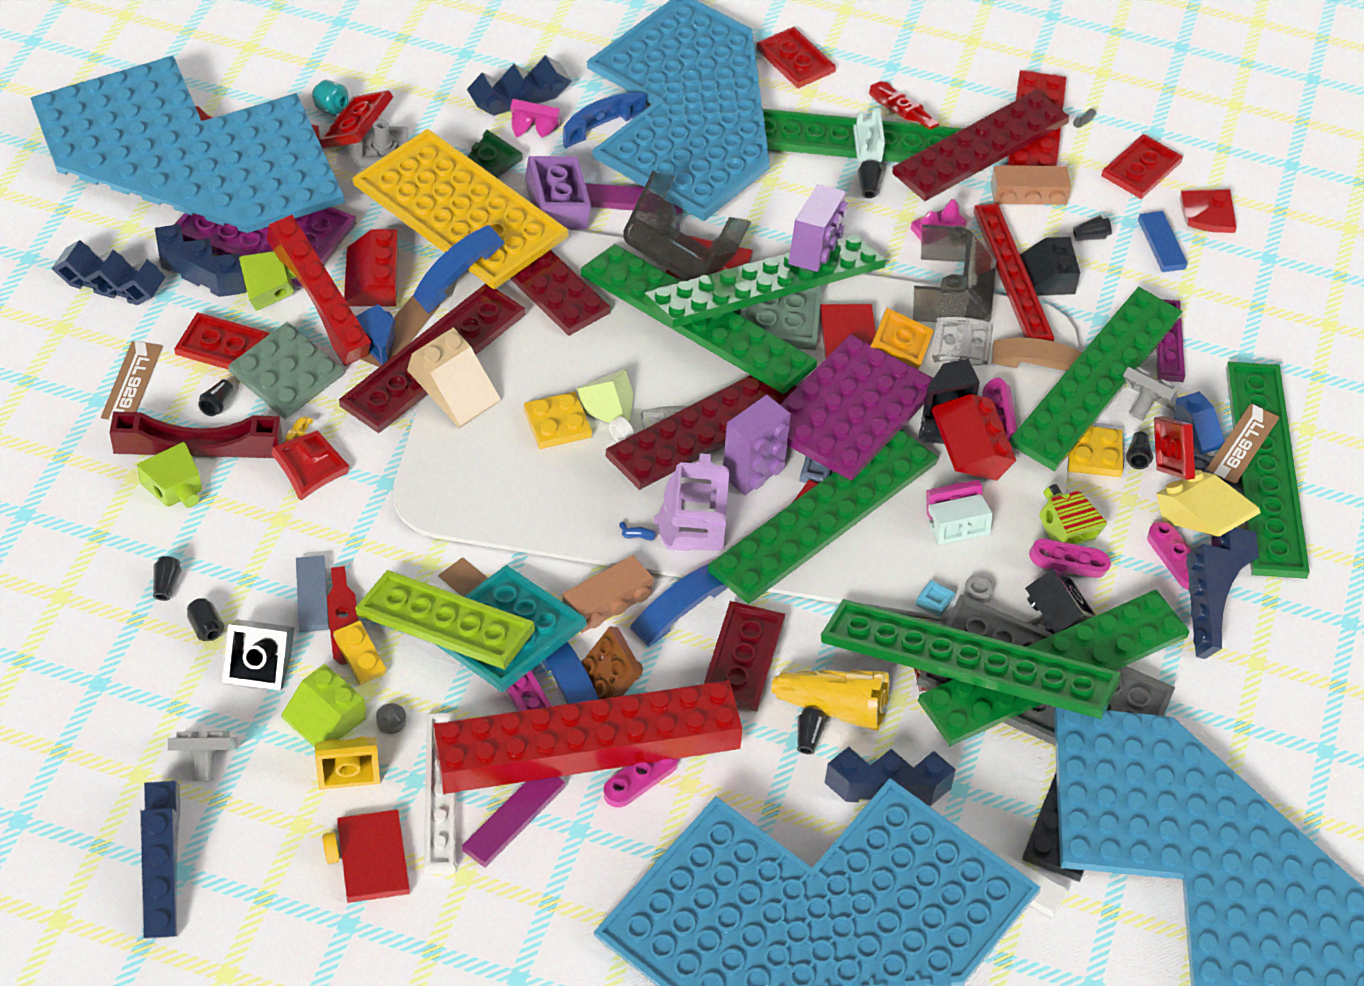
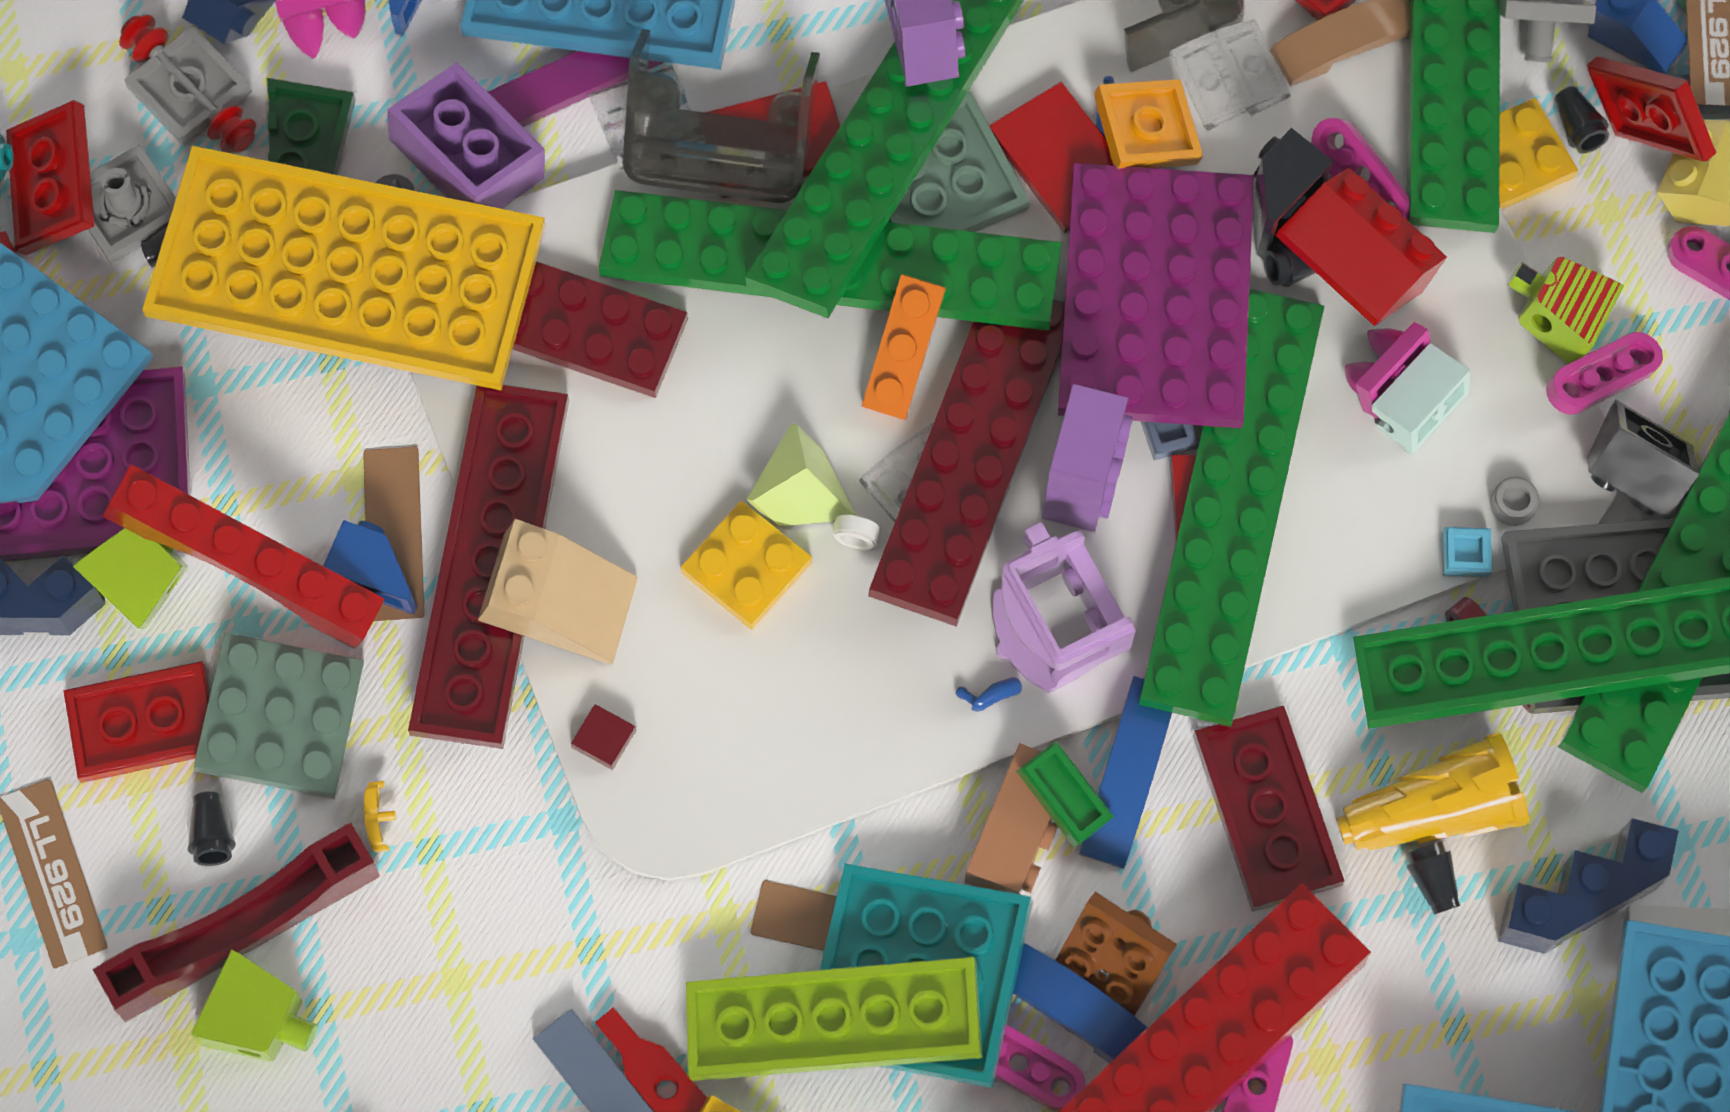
camera: 30 degrees left, 20 degrees up
red plate [271,430,350,500] -> none
red slope [344,229,398,307] -> none
blue slope [413,225,505,313] -> none
none -> light grey plate [119,14,256,153]
none -> dark red tile [571,704,636,770]
none -> orange plate [861,274,947,420]
none -> green tile [1016,741,1114,847]

